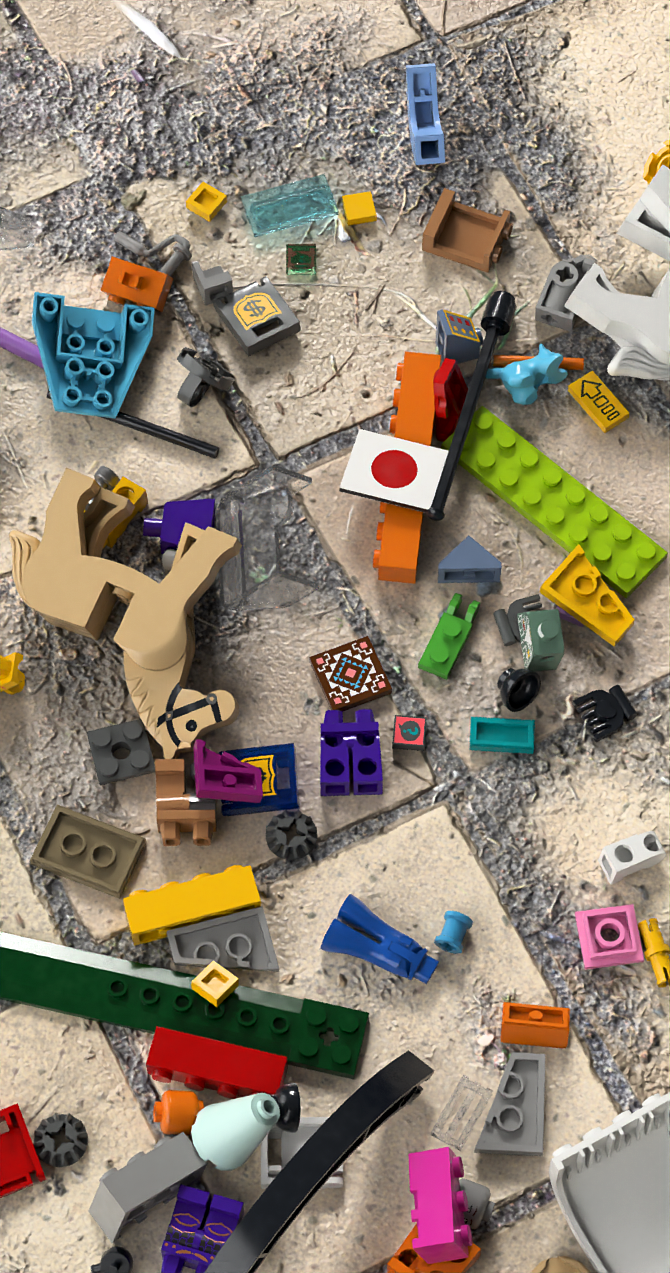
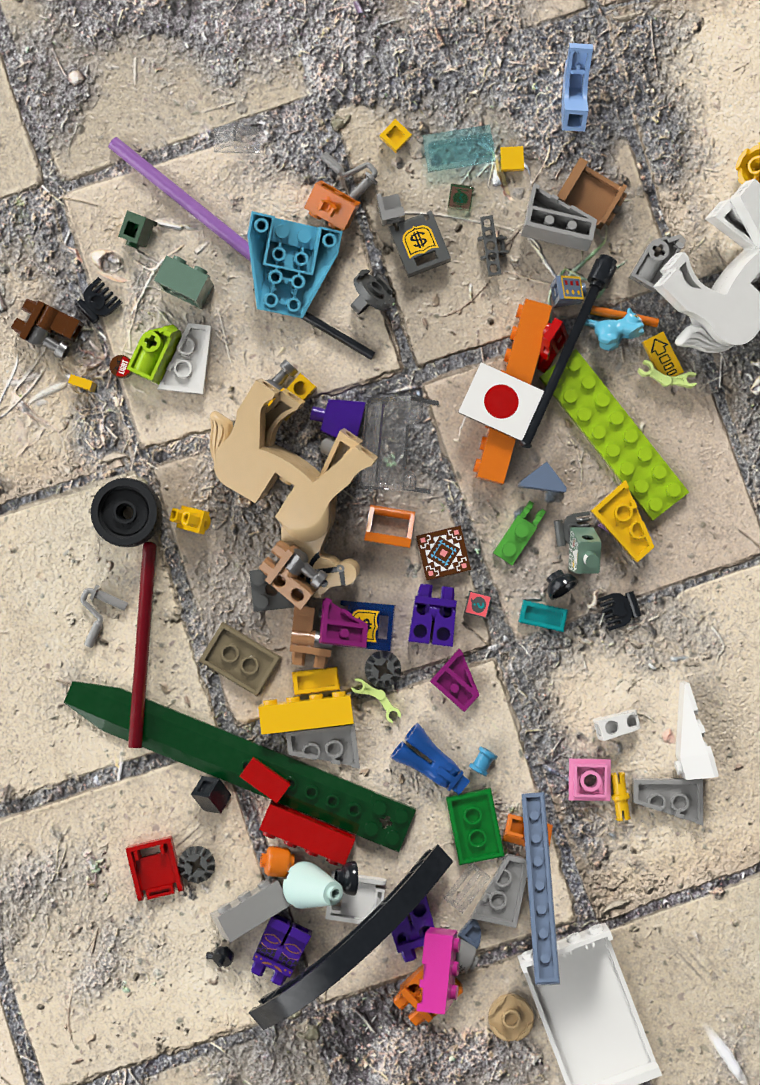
camera: 10 degrees right, 25 degrees up
yellow tile [191,961,239,1007] -> none
none -> black panel [191,776,231,814]
none -> red tile [239,756,291,803]
none -> medium nougat hips [259,540,328,610]
none -> yellow tile [292,666,340,695]
none -> yellowish green piece [351,678,401,723]
none -> orange tile [364,505,415,548]
none -> dark purple hips [391,895,435,962]
none -> magenta wing [430,648,479,712]
none -> green tile [446,787,505,865]
none -> sand blue tile [458,919,481,949]
none -> dark grey piece [477,215,509,277]
none -> light grey wedge [521,183,597,251]
none -> sand blue tile [521,792,560,986]
none -> yellowish green piece [637,360,697,388]

